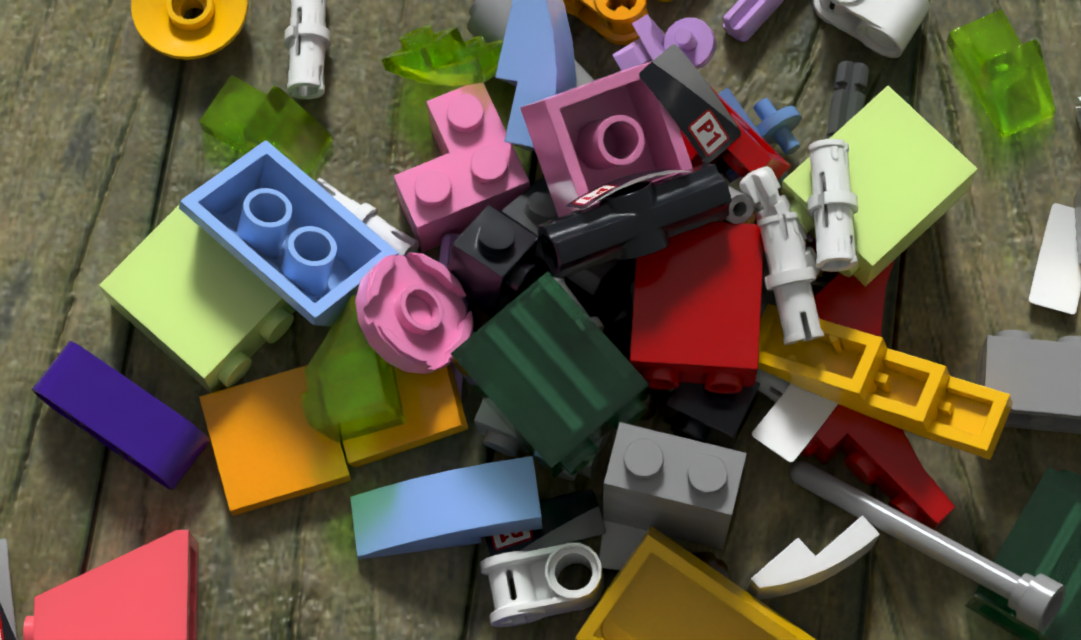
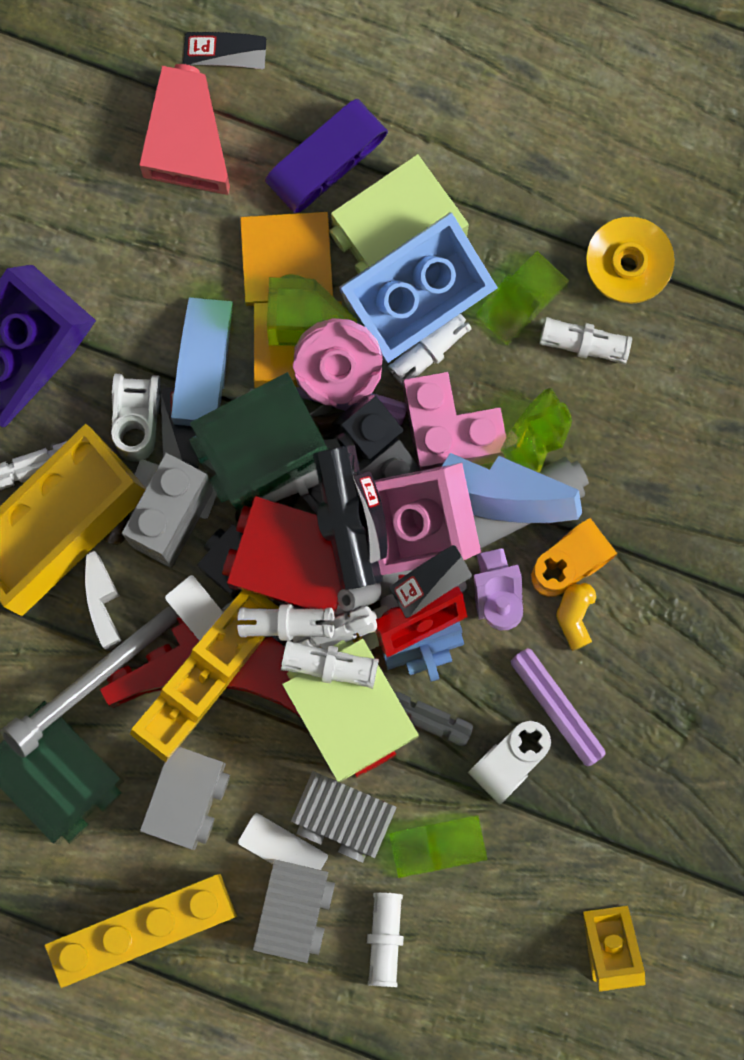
camera: 100 degrees right, 10 degrees up
none -> light grey brick [291,771,397,863]

